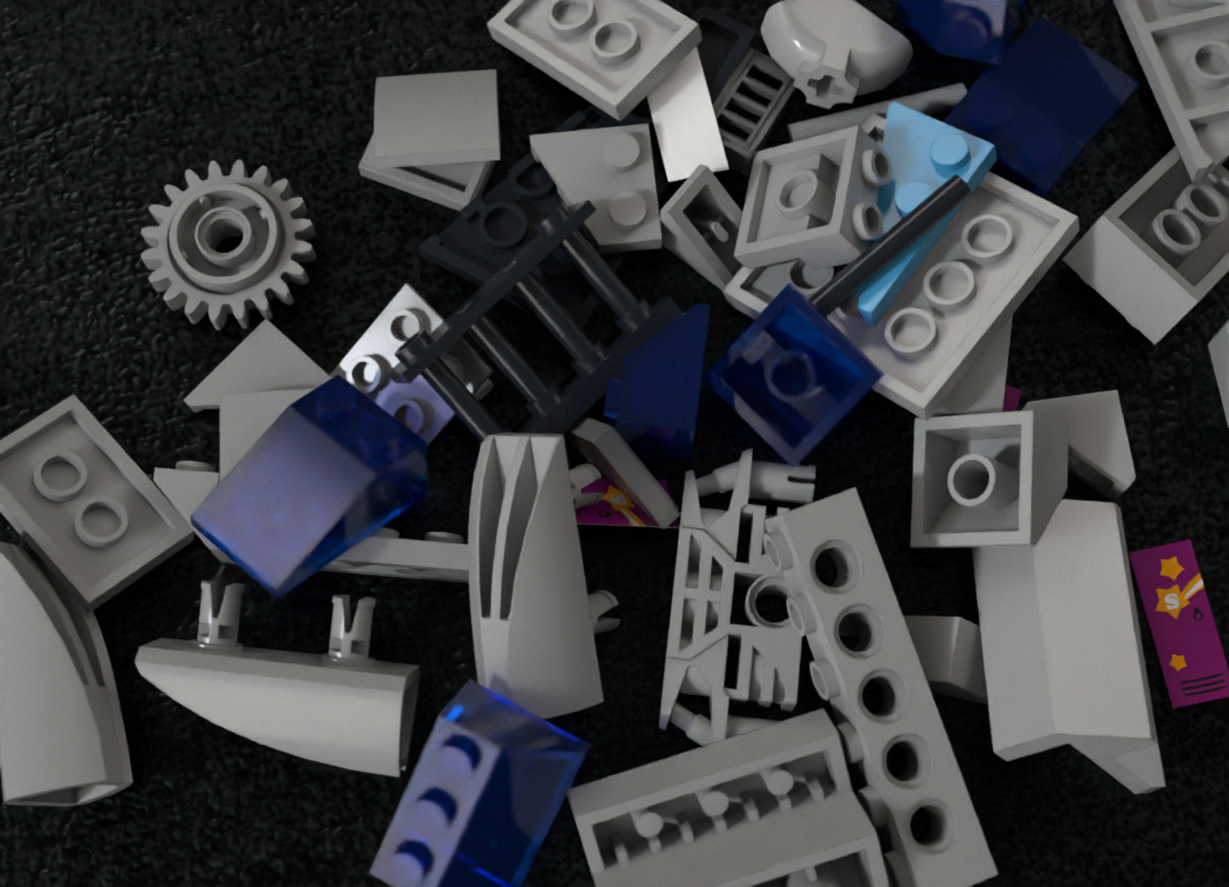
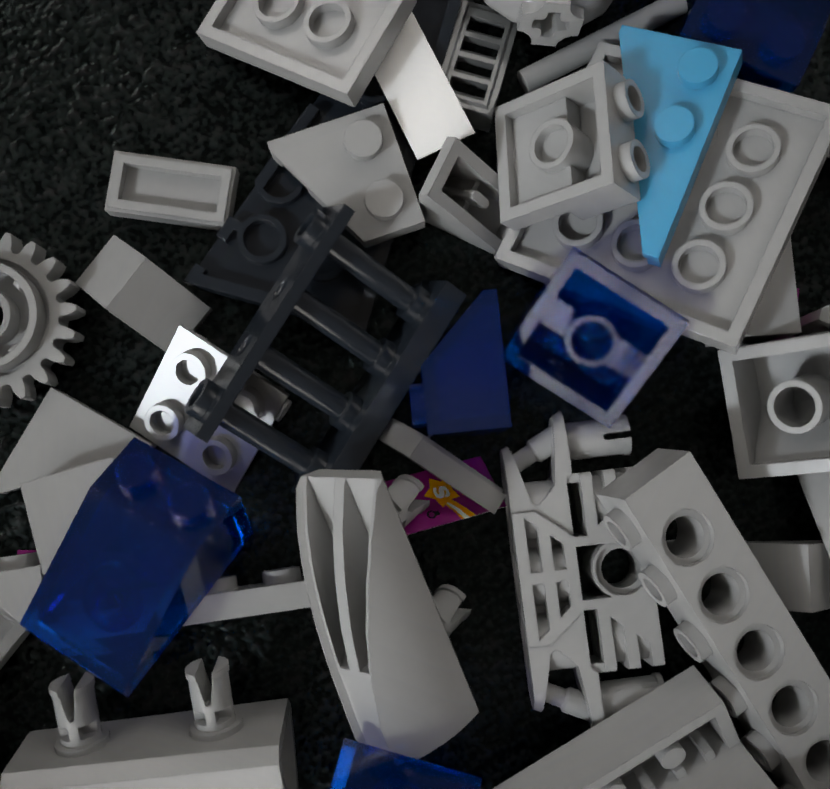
camera: 15 degrees left, 10 degrees up
light grey slope [374,69,501,169] -> none
black bar [807,174,971,319] -> none
none -> light grey slope [75,235,213,352]

